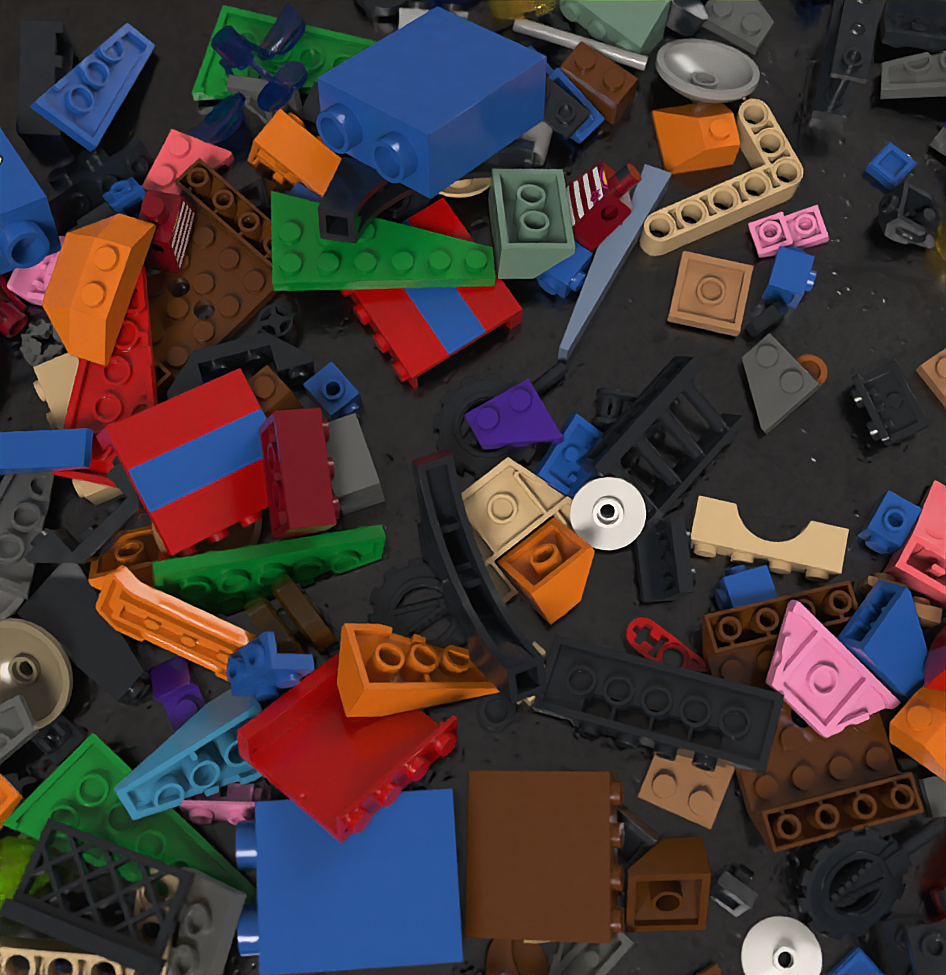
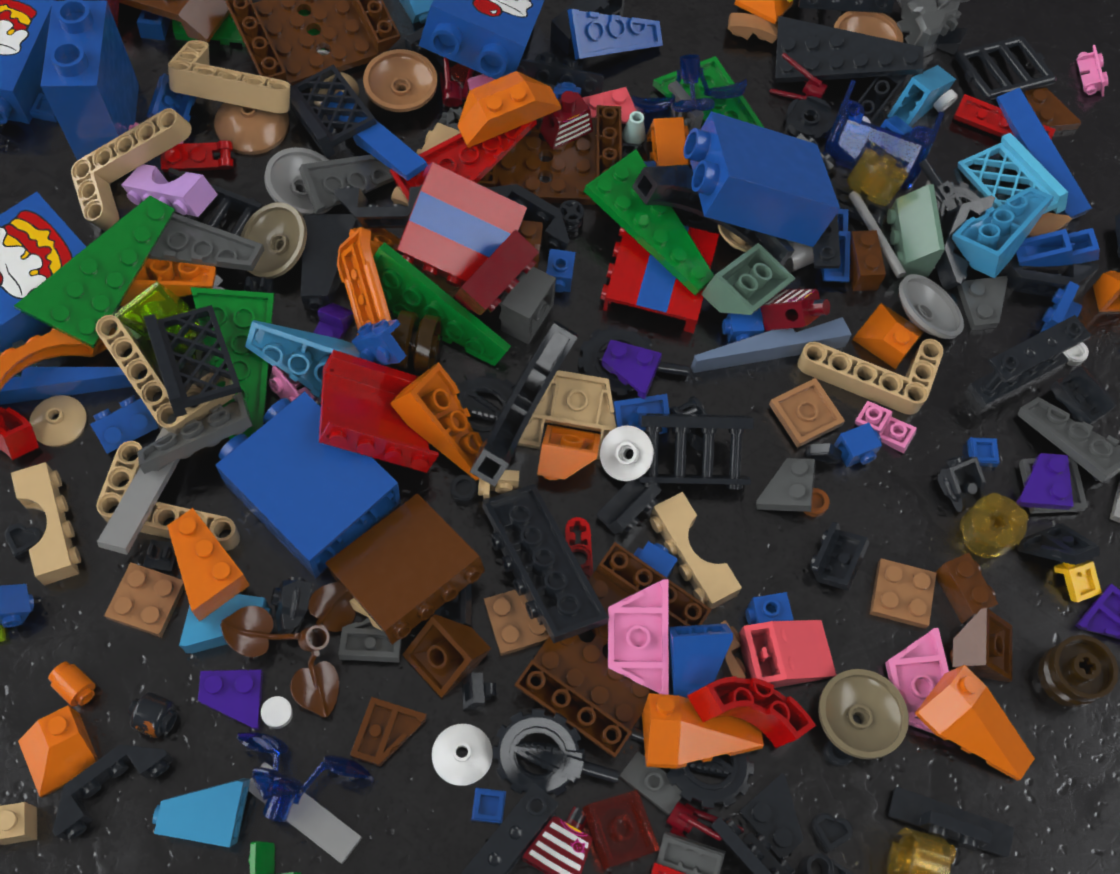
camera: 40 degrees right, 10 degrees down
none -> light aqua cone [622,111,646,144]

